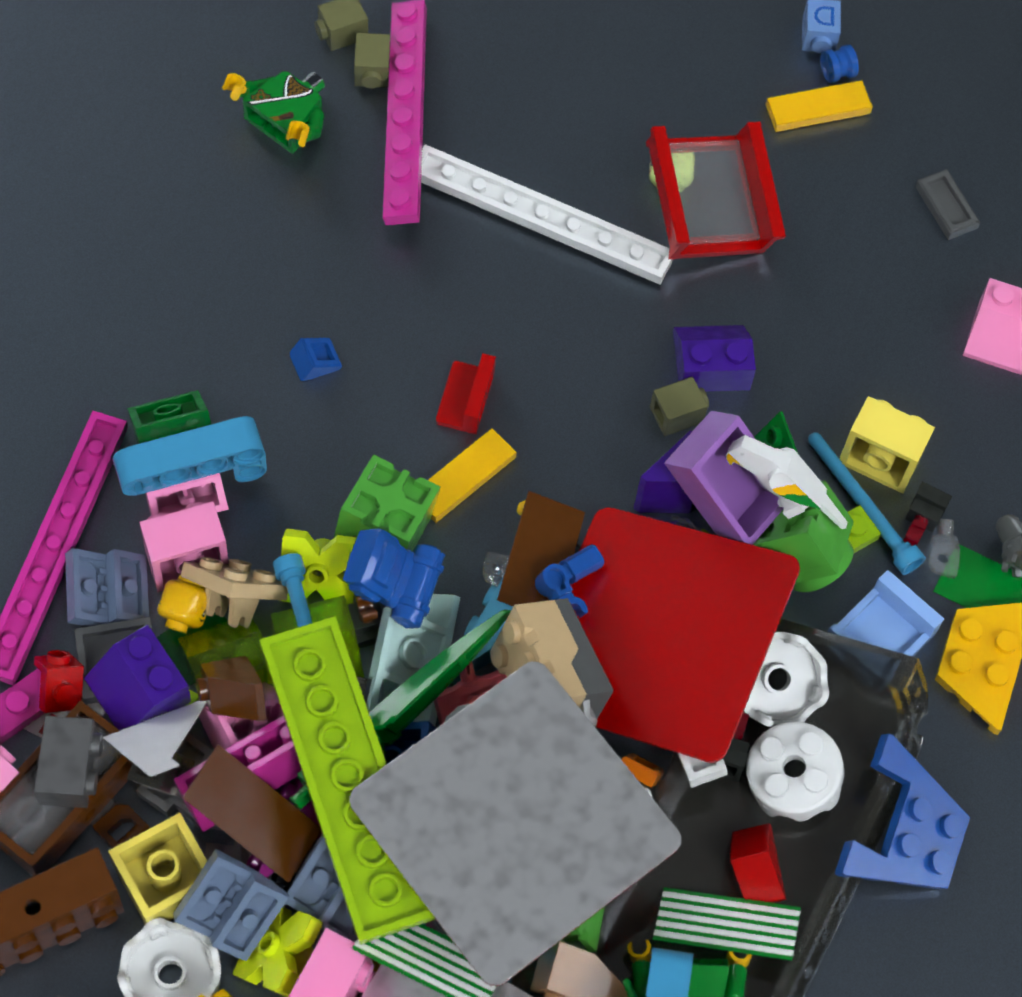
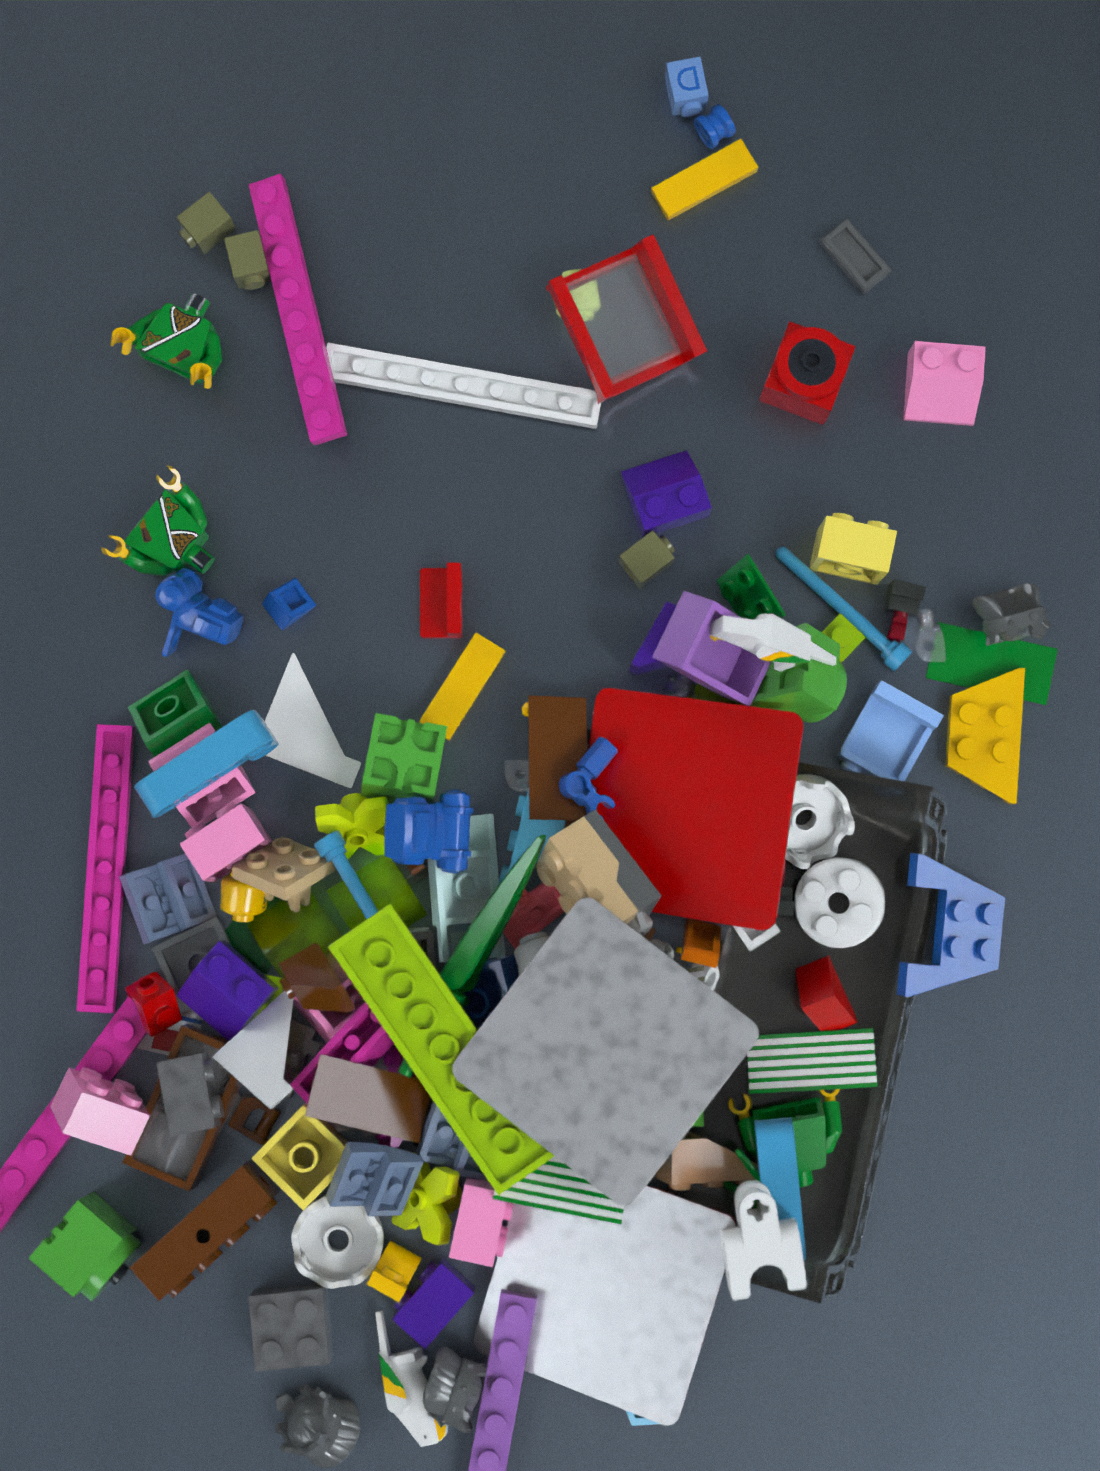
camera: 10 degrees left, 20 degrees up
none -> green torso [101,466,215,576]
none -> blue piece [155,567,244,657]
none -> white sticker [265,653,361,788]
none -> red piece [759,321,856,425]

